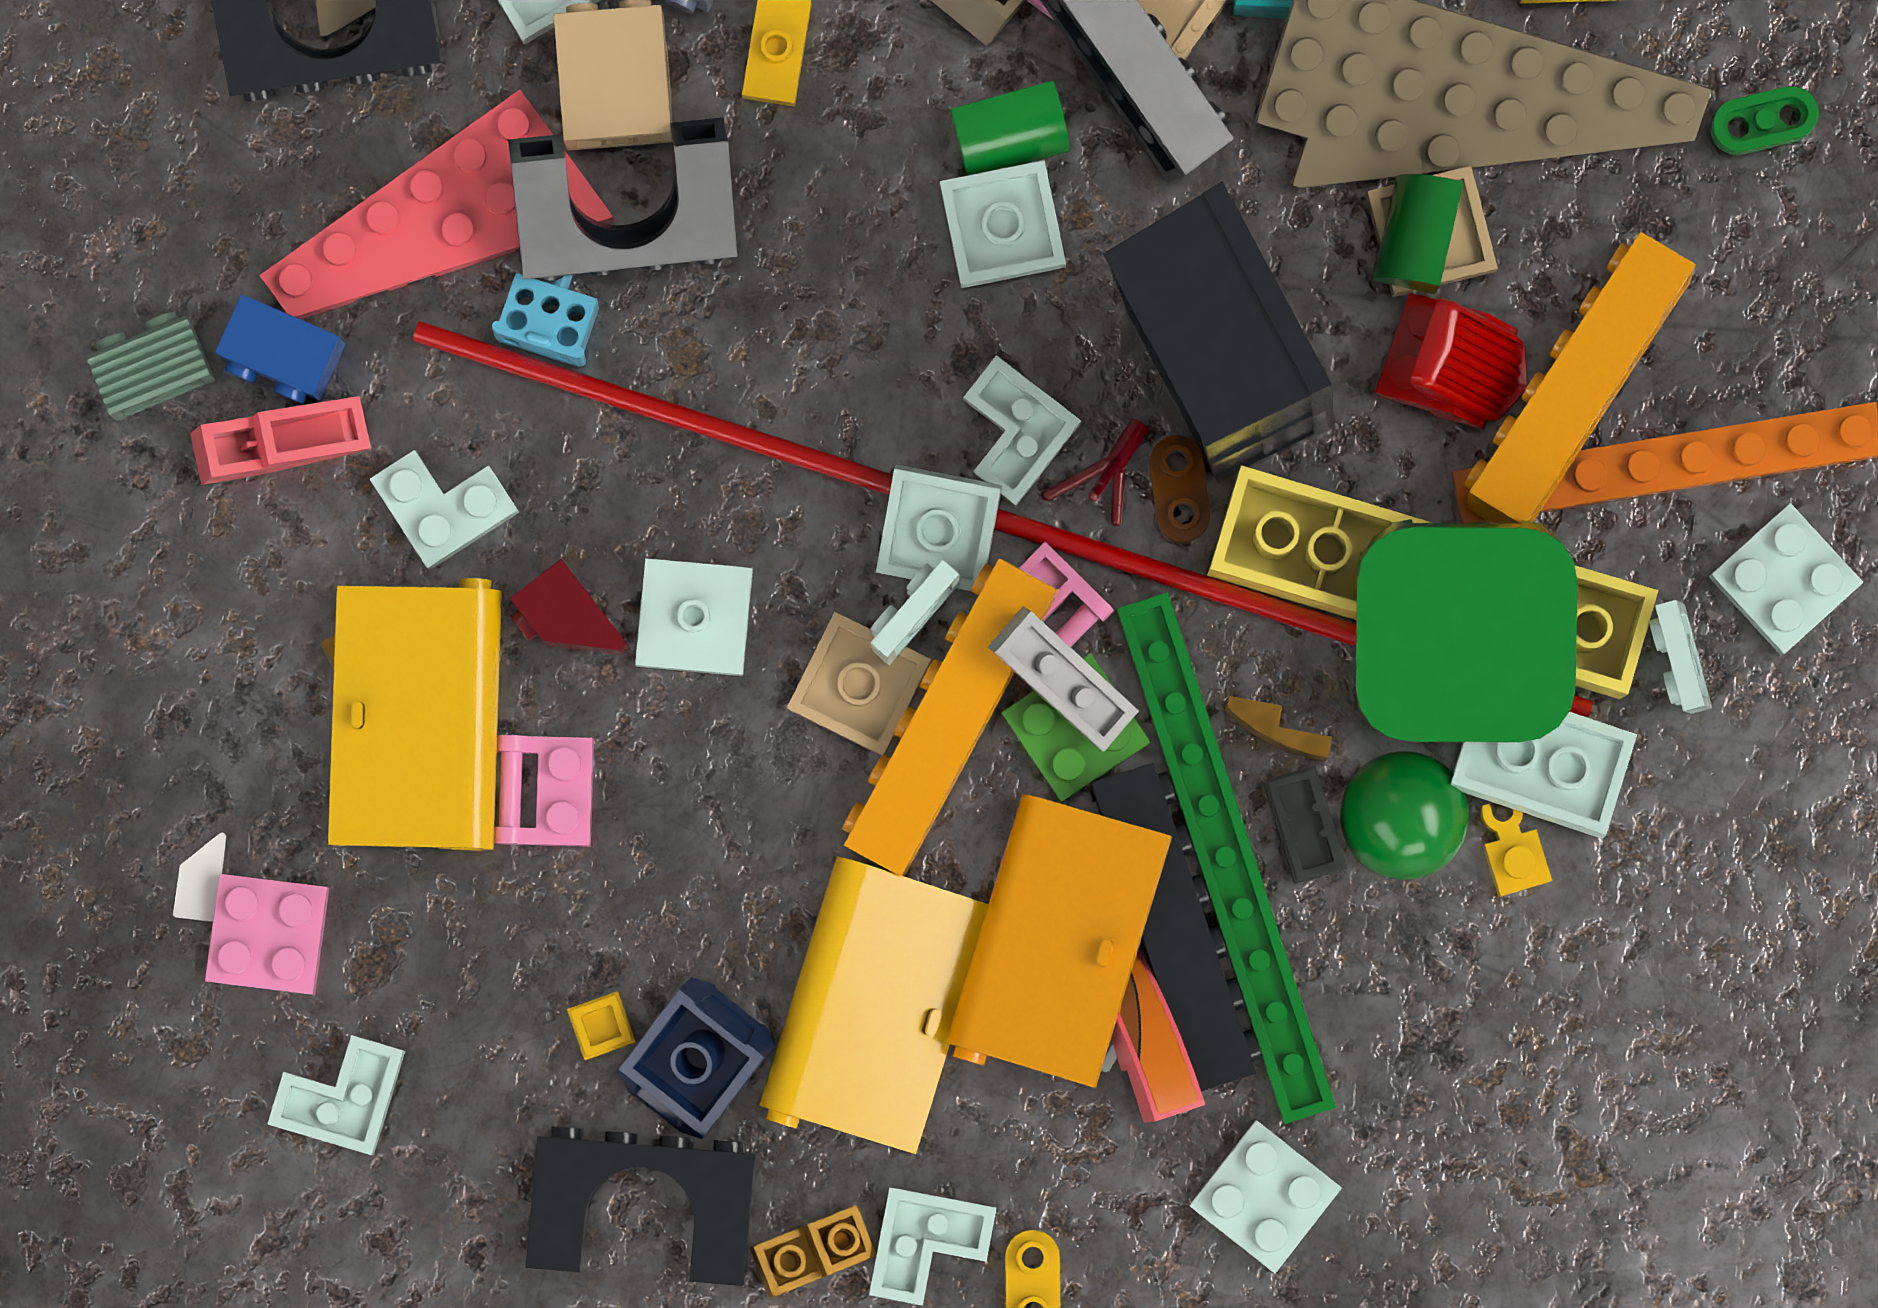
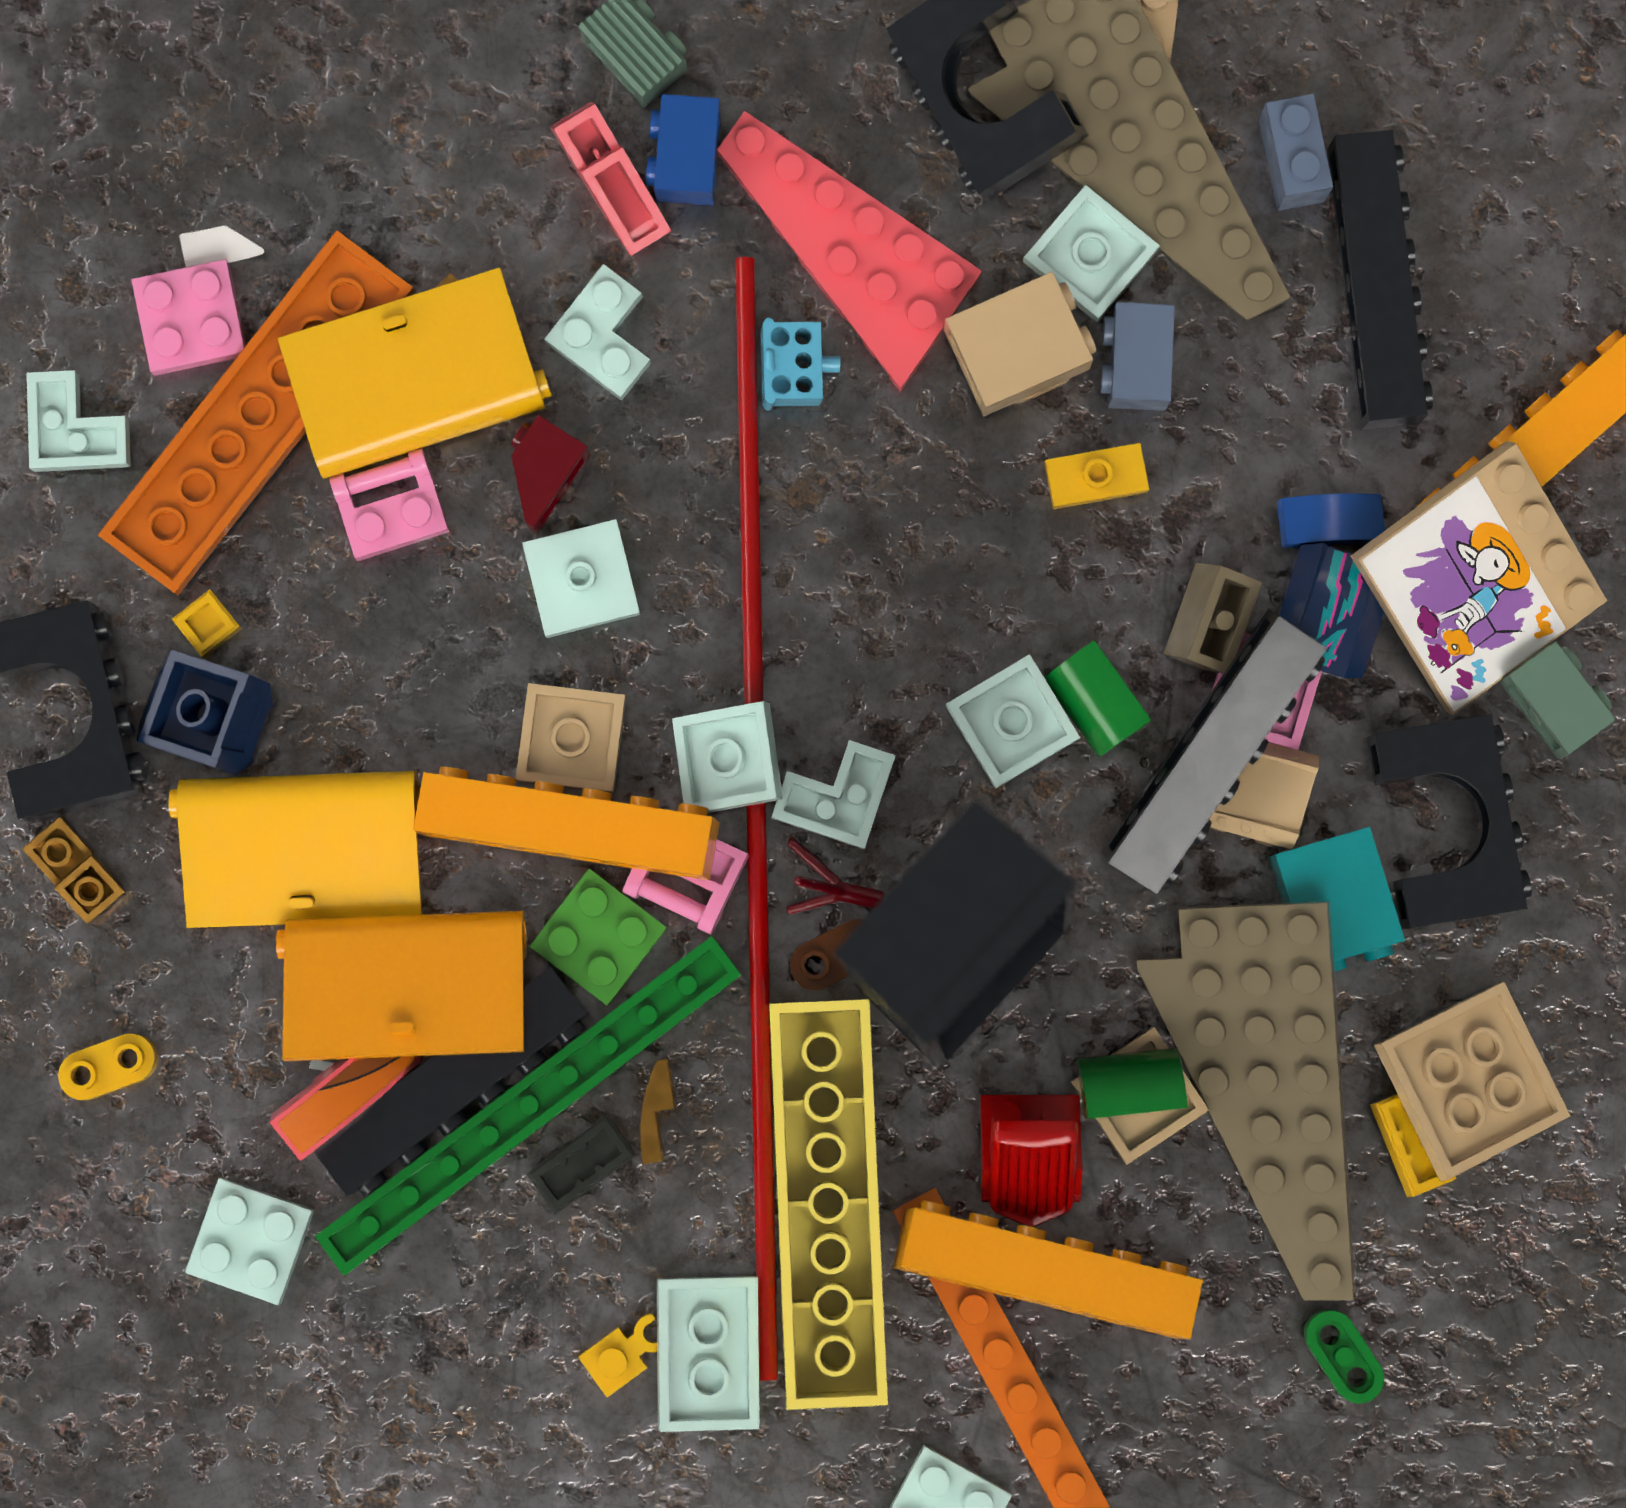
camera: 70 degrees right, 0 degrees up
arch [508,117,738,281] -> none
light aqua plate [869,1187,996,1305] -> none
light aqua plate [870,559,960,666] -> none
plate [987,606,1139,752] -> none
green piece [1340,751,1469,880] -> none
green tile [1355,519,1578,743] -> none
light aqua plate [1649,600,1712,714] -> none
none -> orange plate [98,230,416,596]

